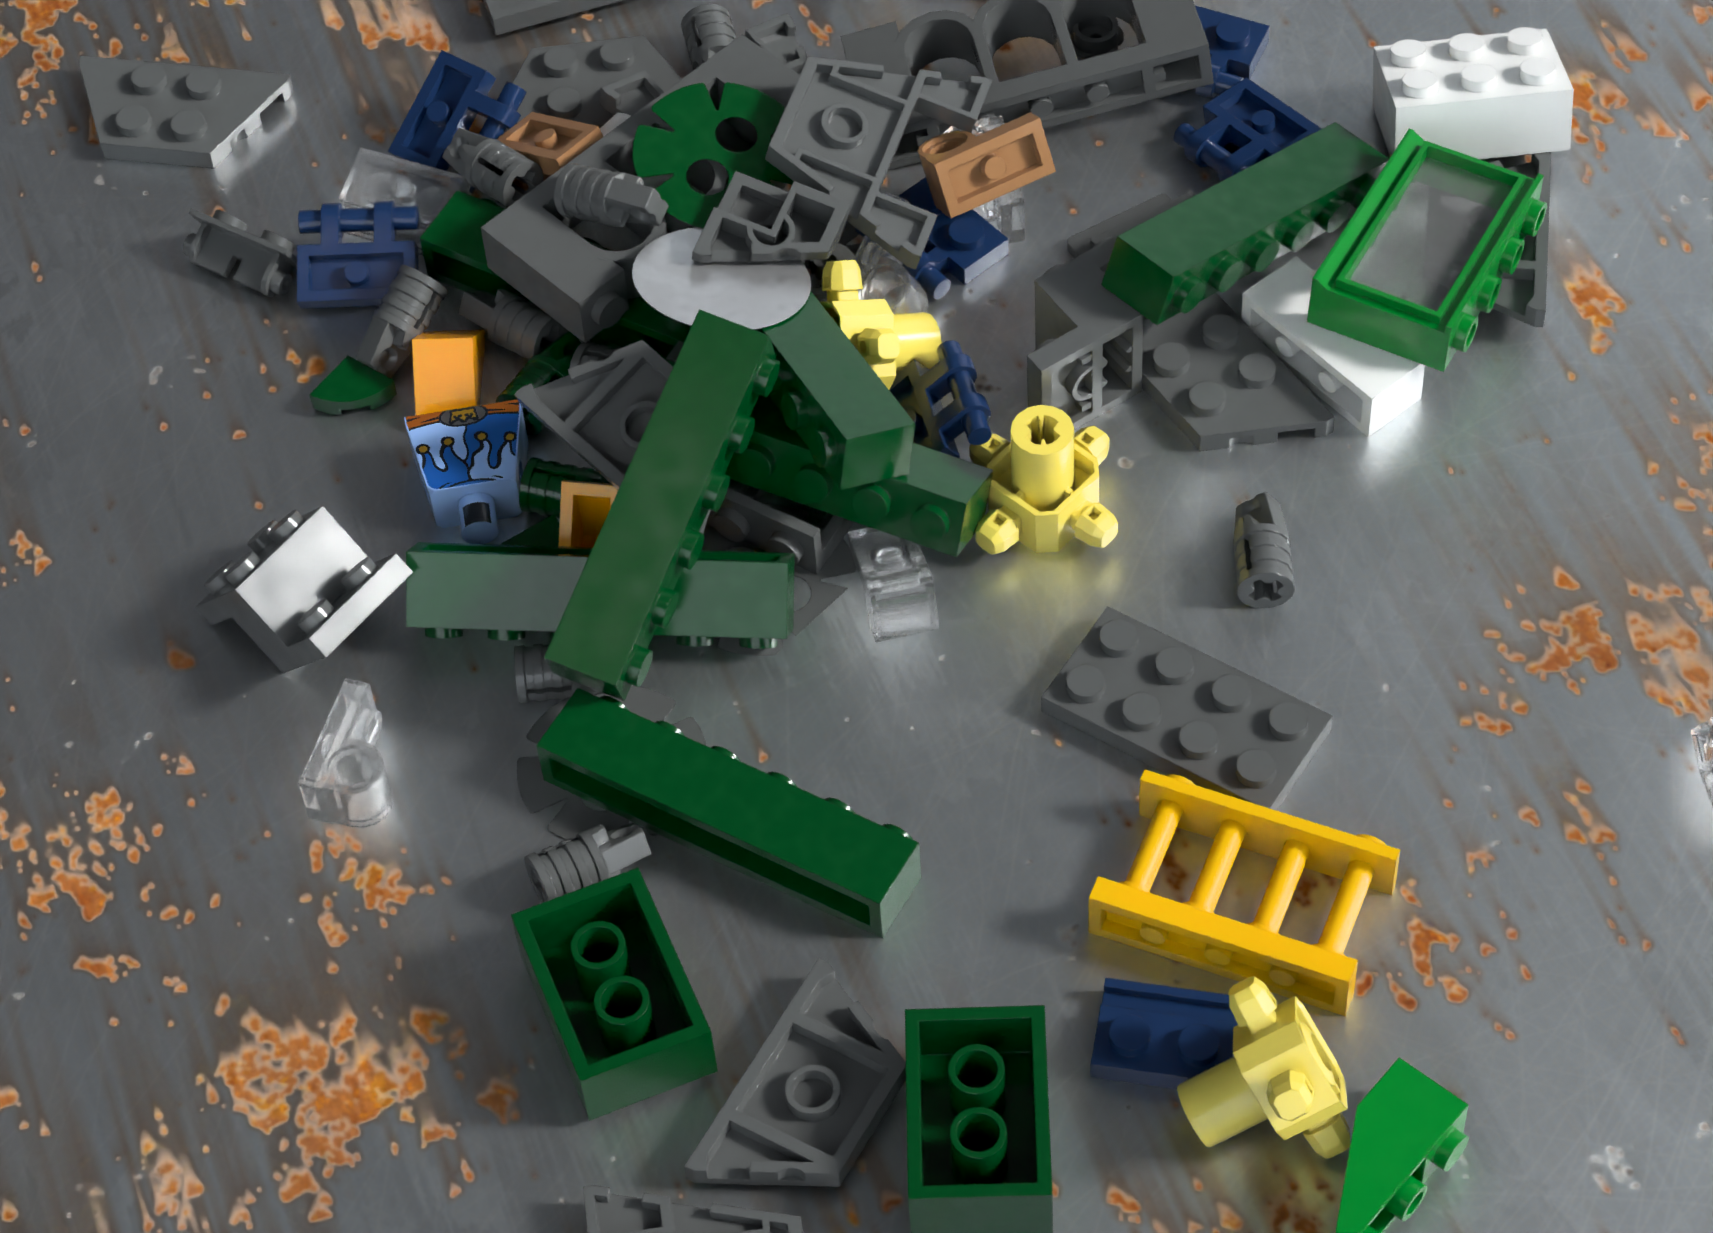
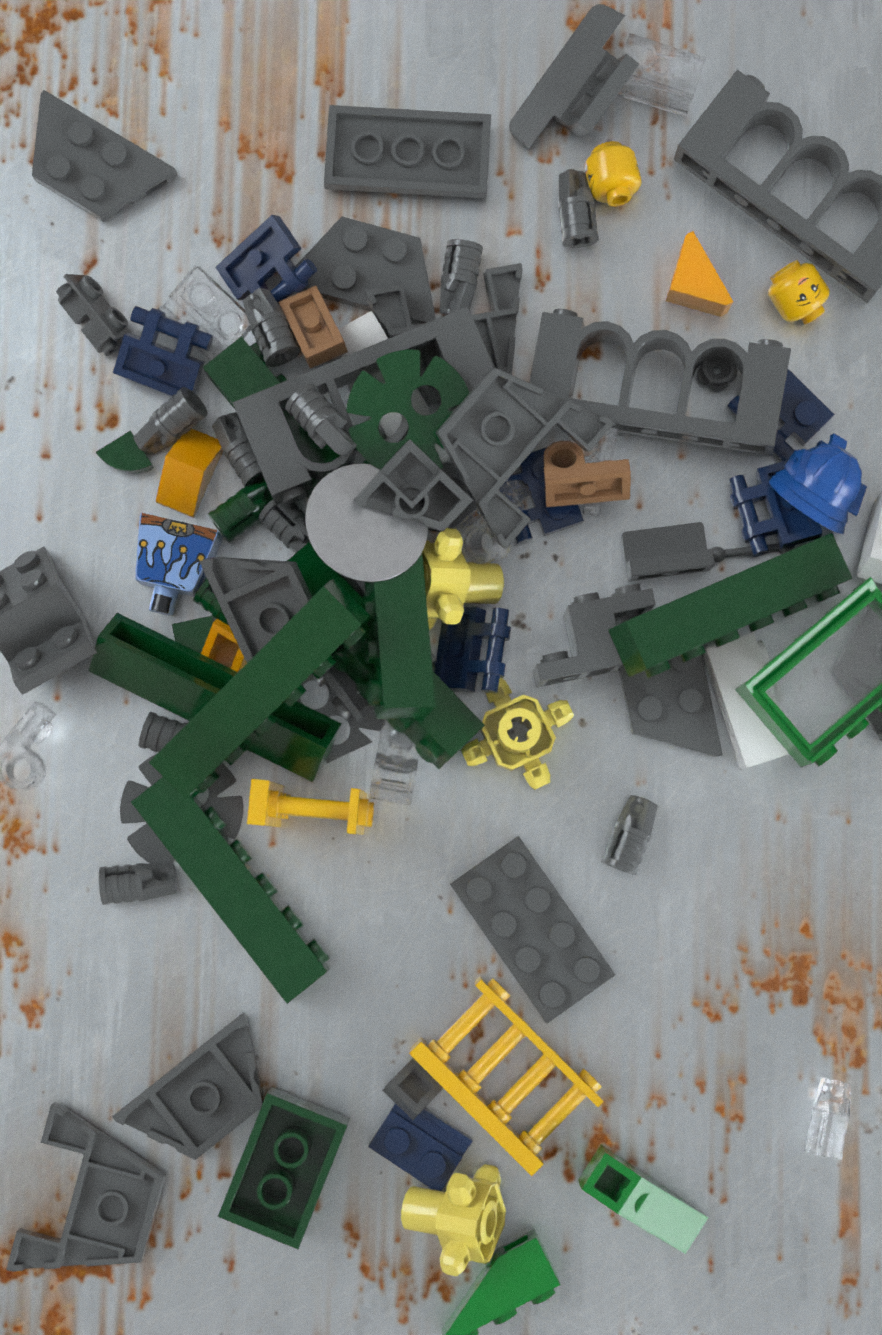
camera: 20 degrees right, 30 degrees up
dark green brick [511,867,718,1121] -> none
none -> yellow fence [247,779,374,835]
none -> dark grey tile [382,1058,443,1120]
none -> slope [578,1144,709,1254]
none -> blue helmet [769,433,867,534]

